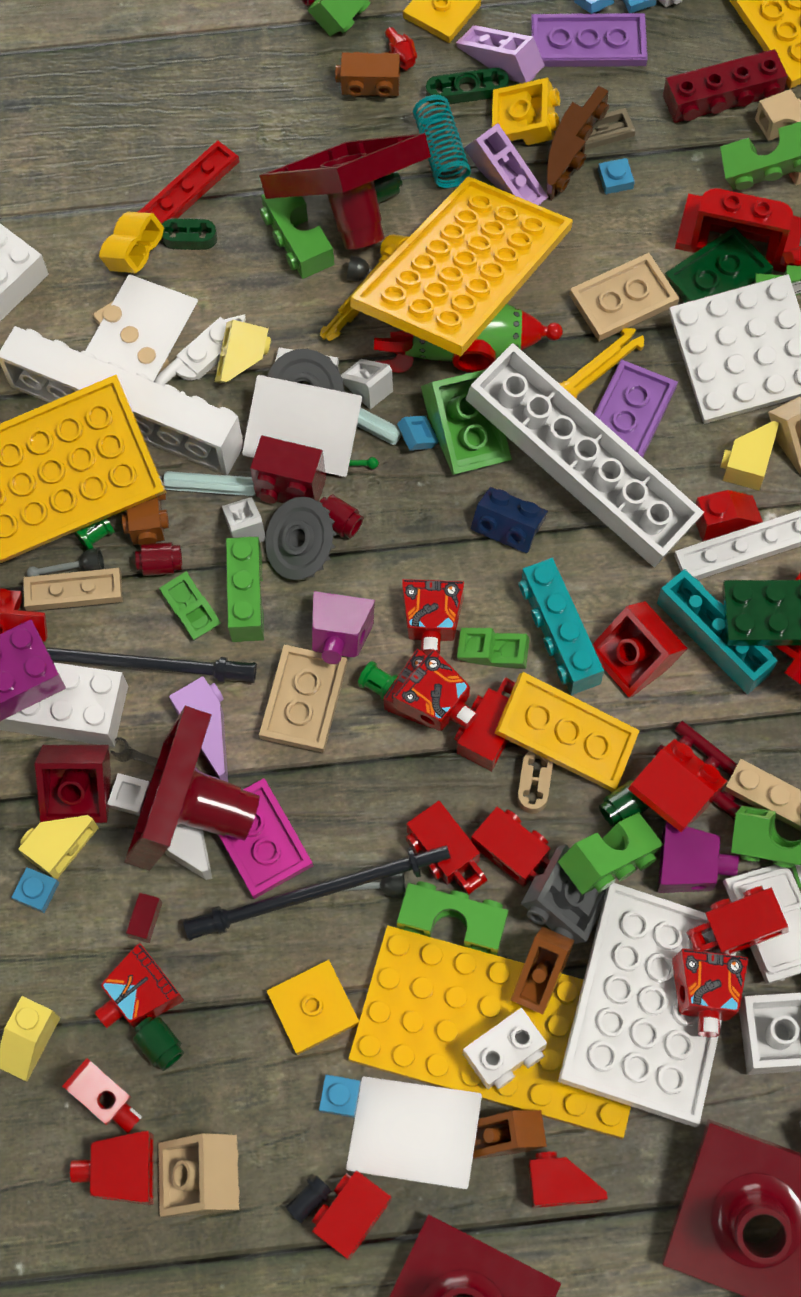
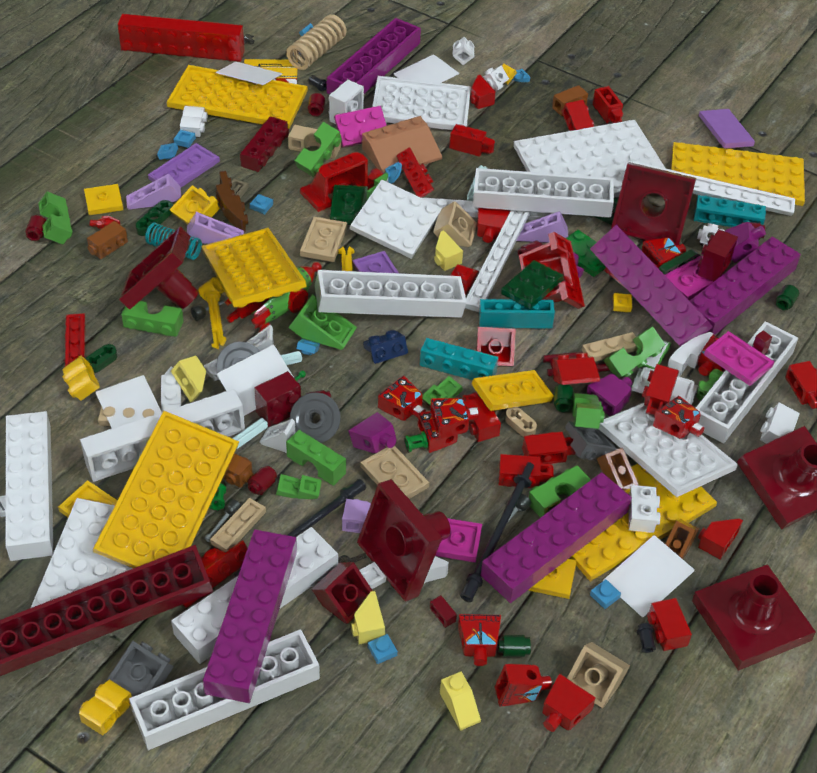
camera: 55 degrees left, 20 degrees down
none -> magenta brick [481,472,632,604]

